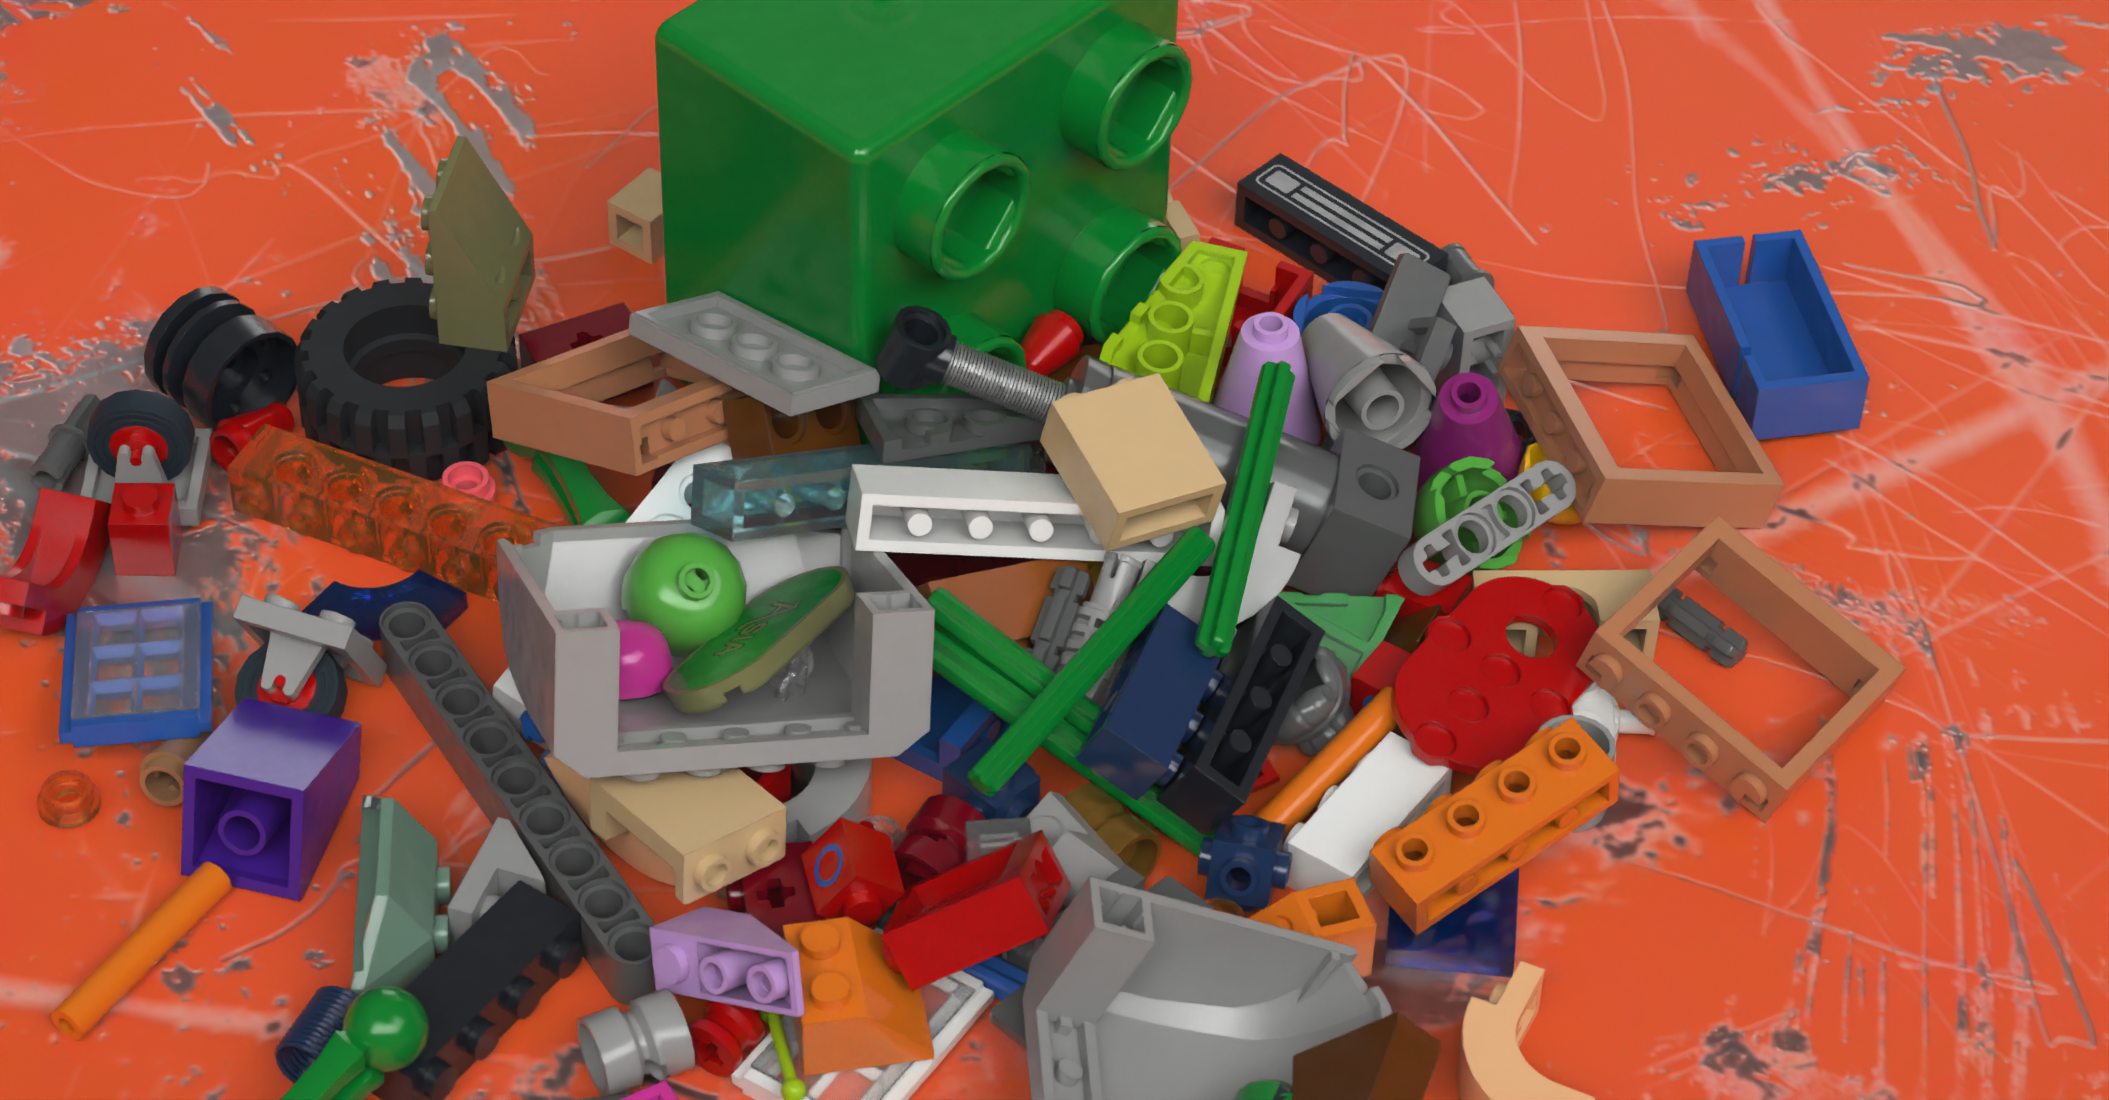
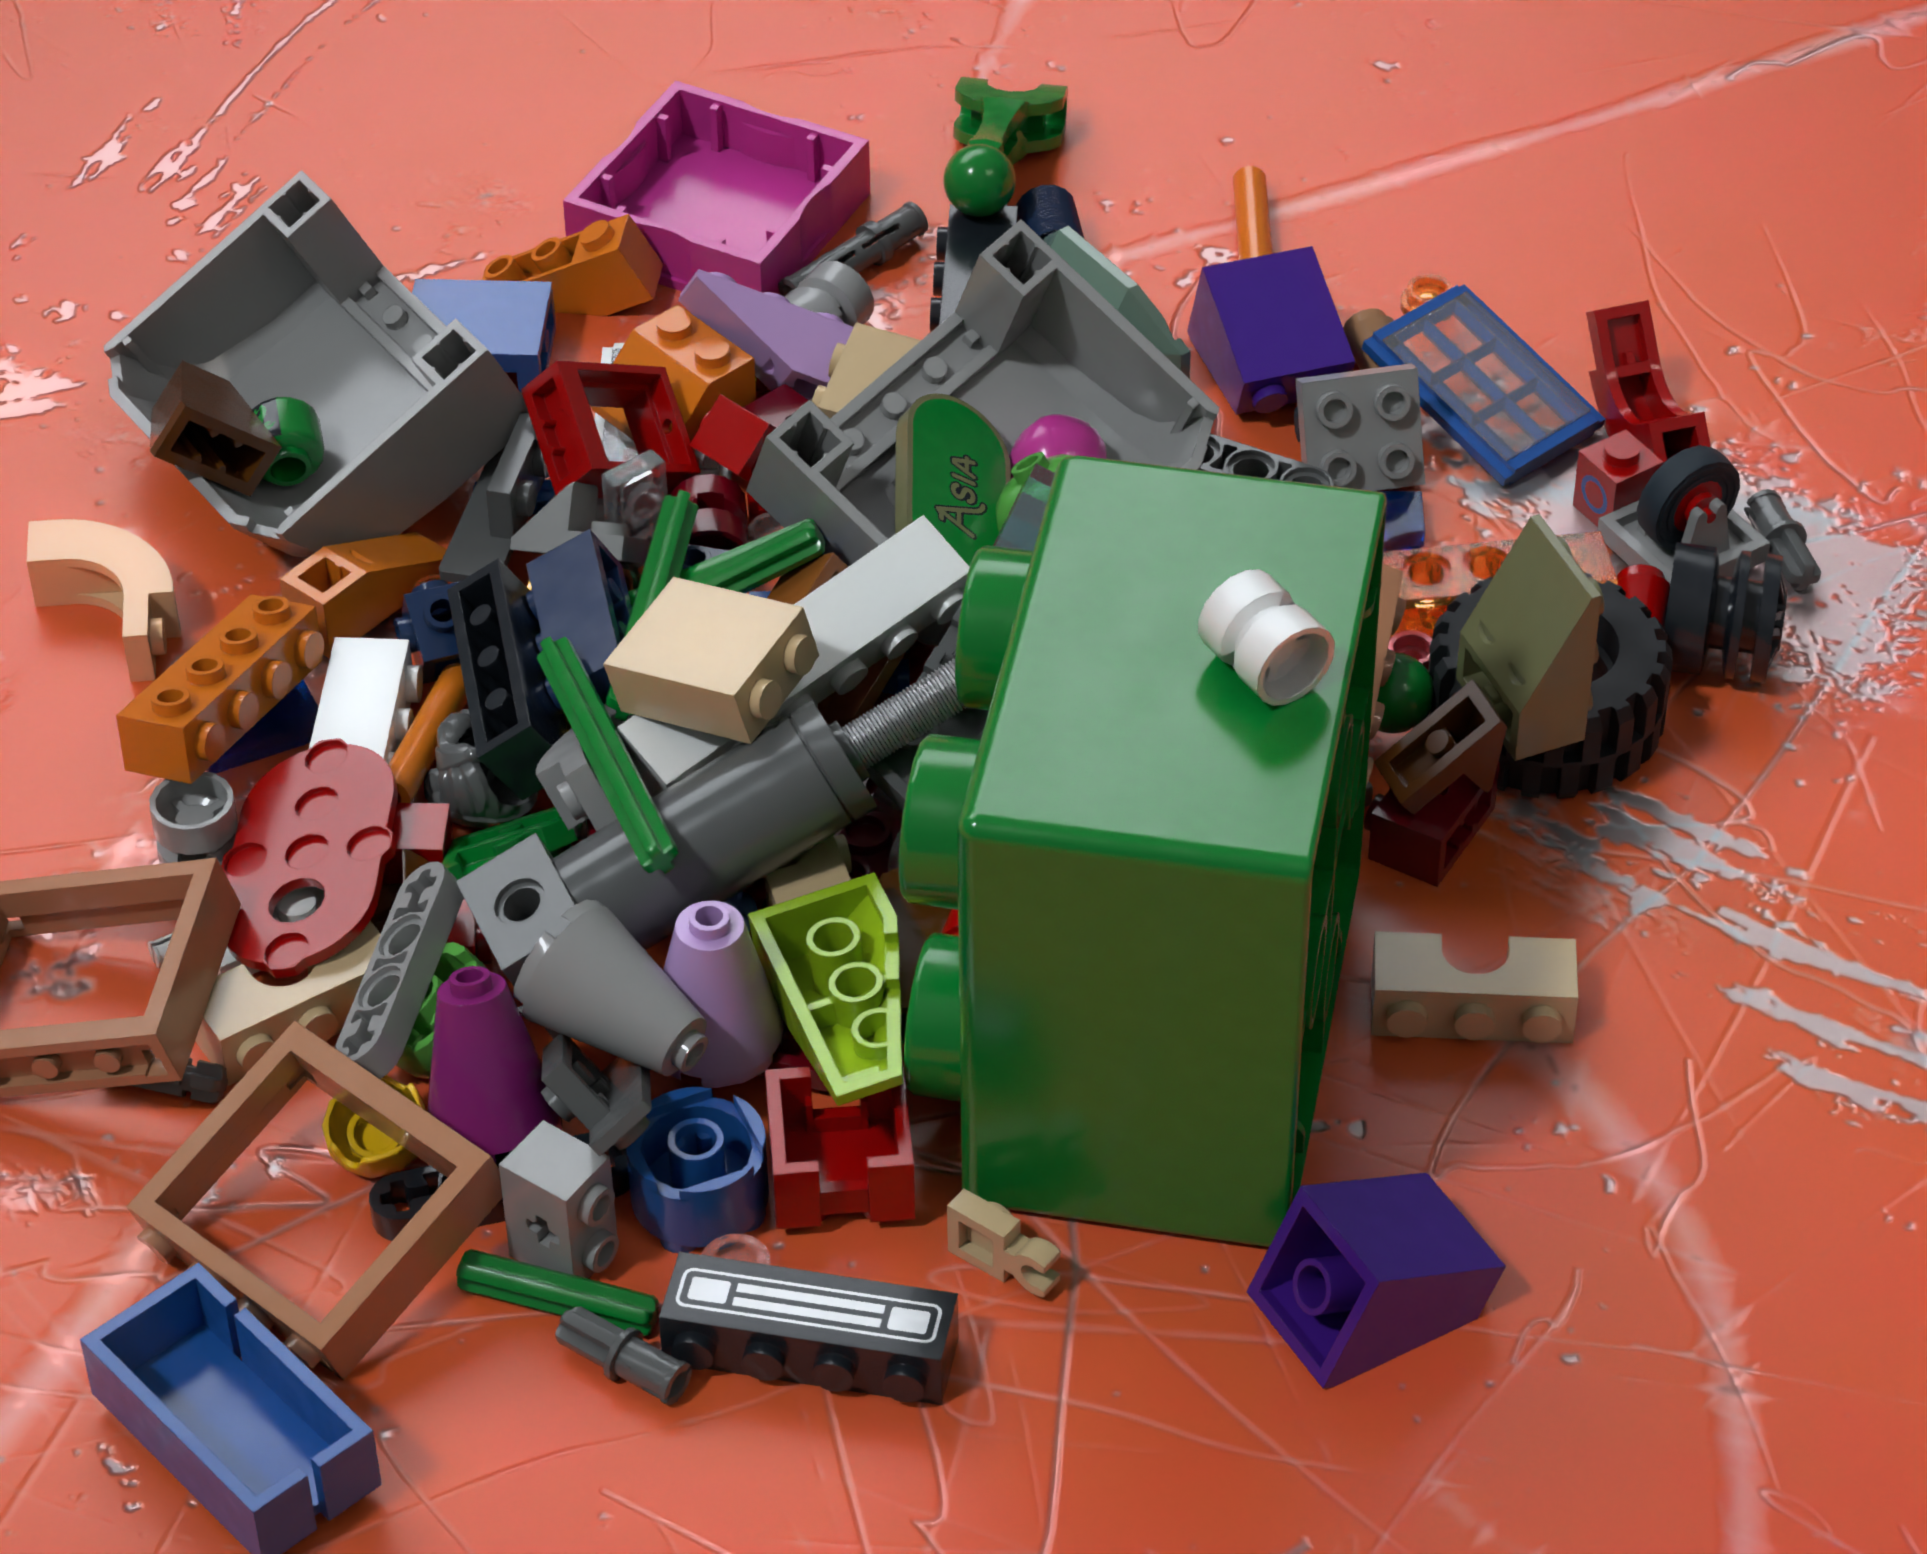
camera: 150 degrees right, 0 degrees up
none -> reddish brown slope [1374,679,1507,815]

